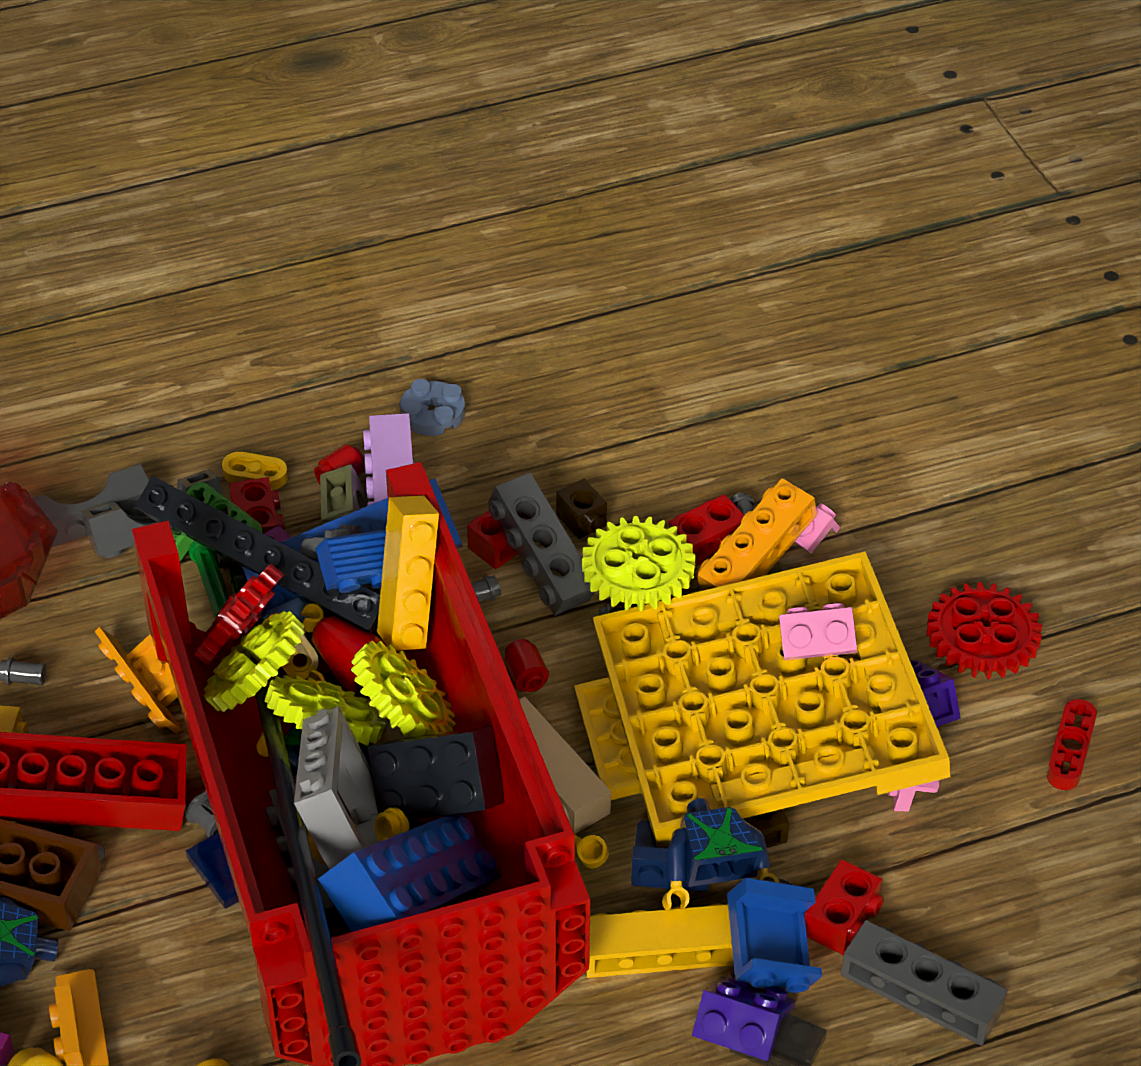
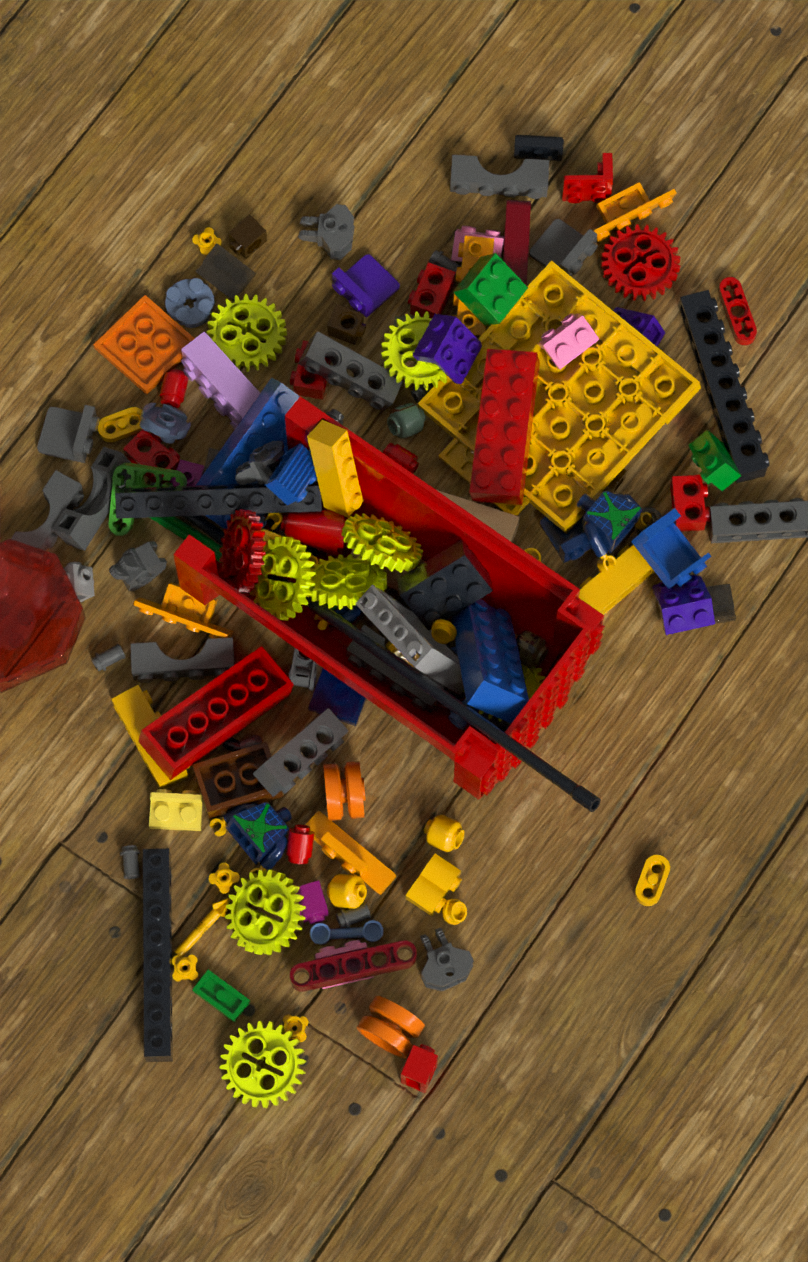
camera: 35 degrees left, 25 degrees up
olive brick [320,464,368,524] -> none
none -> dark grey bracket [37,405,100,463]
none -> light grey brick [57,562,95,603]
none -> orange plate [93,295,195,395]
none -> dark grey hinge [109,541,167,591]
none -> dark grey arch [131,638,235,683]
none -> sand blue plate [139,403,191,444]
none -> yellow plate [192,227,222,255]
none -> clear smoke plate [196,243,256,302]
none -> neon yellow gear [207,294,287,372]
none -> dark brown brick [228,215,267,259]
none -> dark grey brick [253,708,349,797]
none -> red brick [286,824,315,864]
none -> dark grey hinge [298,204,355,260]
none -> orange wheel [323,761,366,821]
none -> dark purple bracket [332,255,400,318]
none -> sand green head [387,403,426,439]
none -> dark purple bracket [412,314,482,384]
none -> dark grey arch [450,155,549,199]
none -> green brick [453,253,528,326]
none -> red brick [469,349,540,505]
none -> dark red beam [503,200,531,286]
none -> black bracket [514,135,564,161]
none -> dark grey bracket [529,219,598,276]
none -> red bracket [562,153,613,204]
none -> light orange bracket [594,182,677,242]
none -> black brick [678,290,770,484]
none -> green brick [688,430,741,491]

